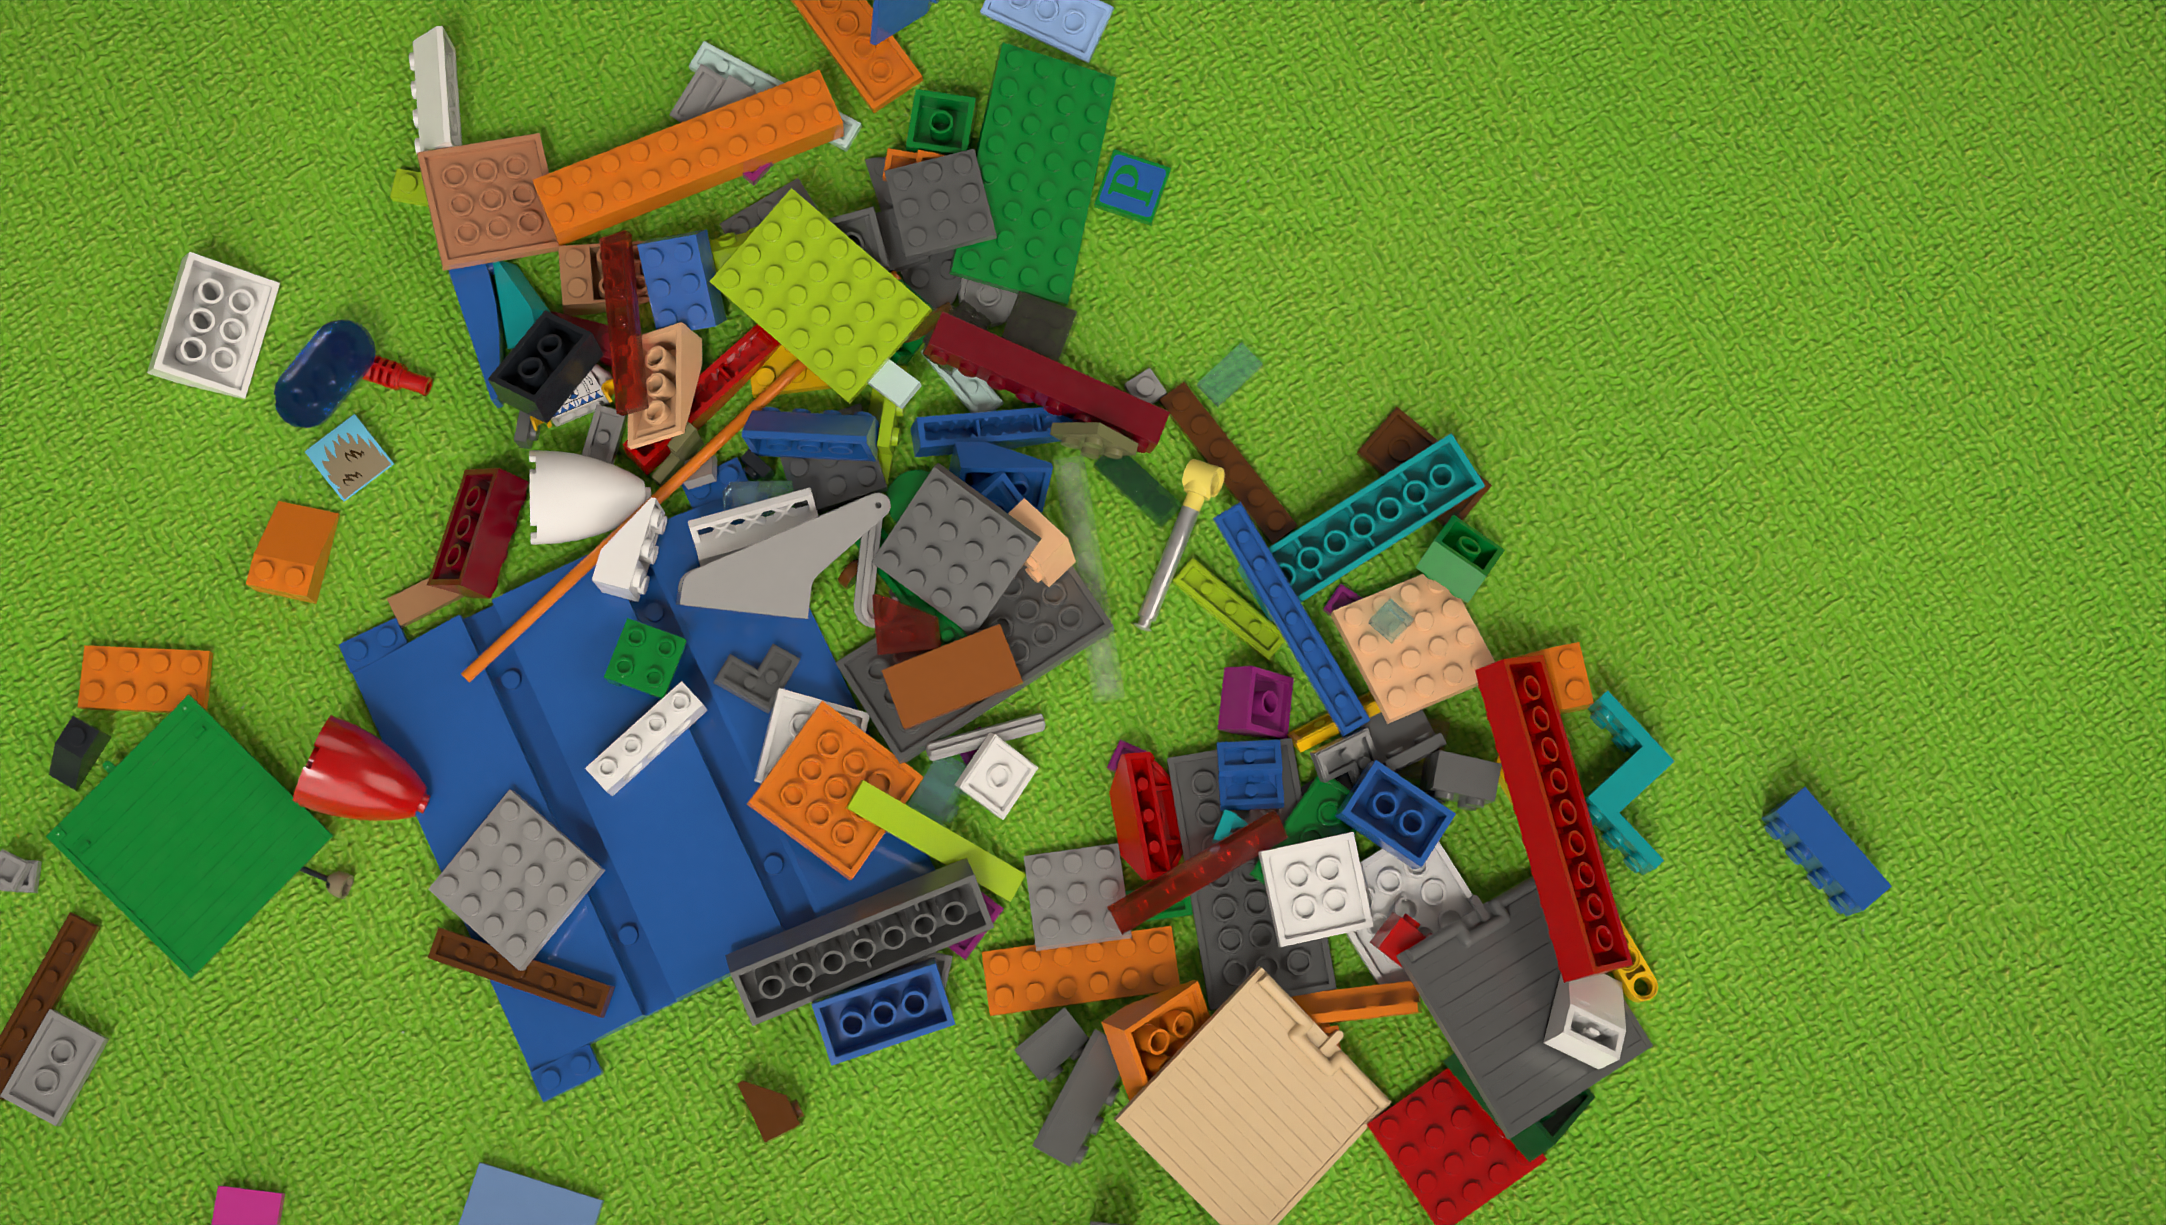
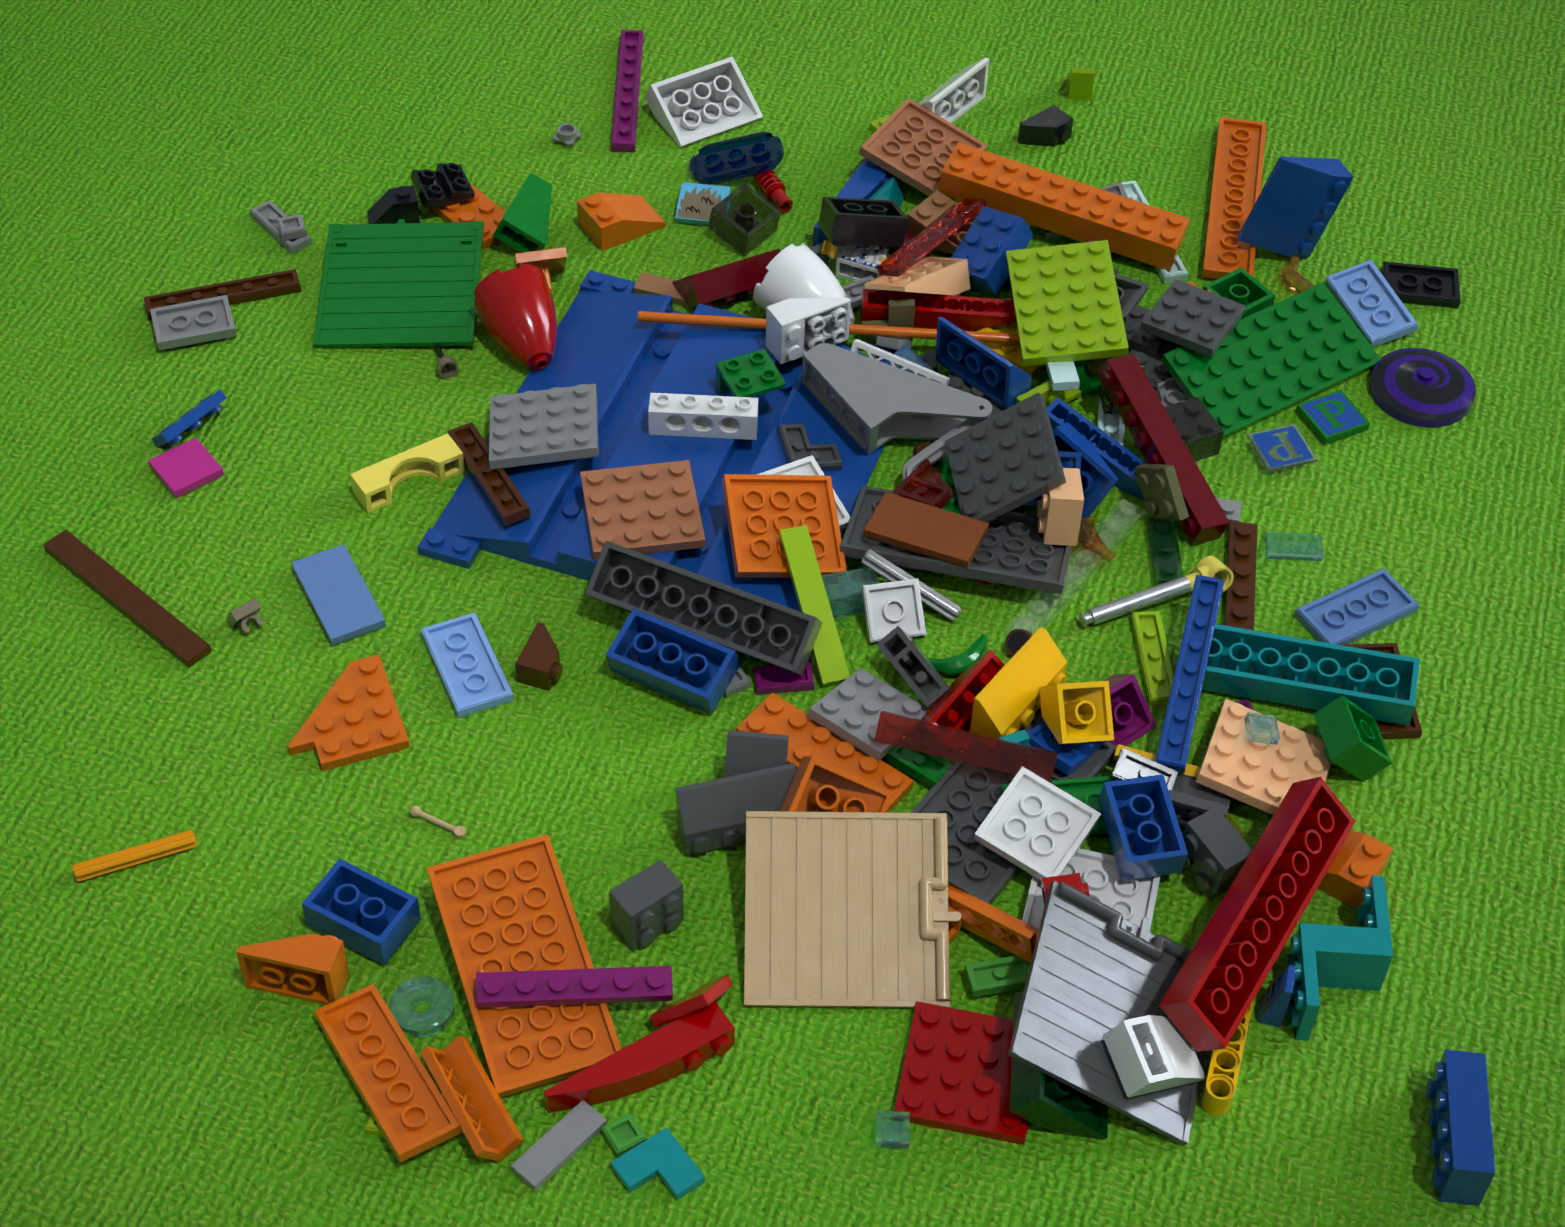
camera: 45 degrees right, 30 degrees down
none -> blue plate [152,389,226,447]
none -> light yellow arch [350,433,465,513]
none -> black slope [410,163,475,207]
none -> light blue tile [421,612,514,718]
none -> green slope [493,173,552,253]
none -> orange tile [513,247,567,291]
none -> light grey plate [553,123,581,146]
none -> nougat plate [580,460,706,560]
none -> magenta tile [611,30,644,152]
none -> clear smoke brick [708,183,781,256]
none -> dark grey slope [876,626,951,709]
none -> green piece [927,634,987,677]
none -> bright green plate [964,955,1030,998]
none -> yellow slope [969,627,1067,751]
none -> black tile [1005,629,1033,656]
none -> black slope [1017,105,1073,147]
none -> yellow slope [1039,681,1114,744]
none -> clear orange piece [1078,516,1116,563]
none -> piece [1247,423,1318,472]
none -> blue slope [1256,965,1297,1028]
none -> clear orange piece [1281,256,1315,293]
none -> medium blue tile [1294,568,1419,645]
none -> dish [1369,348,1476,428]

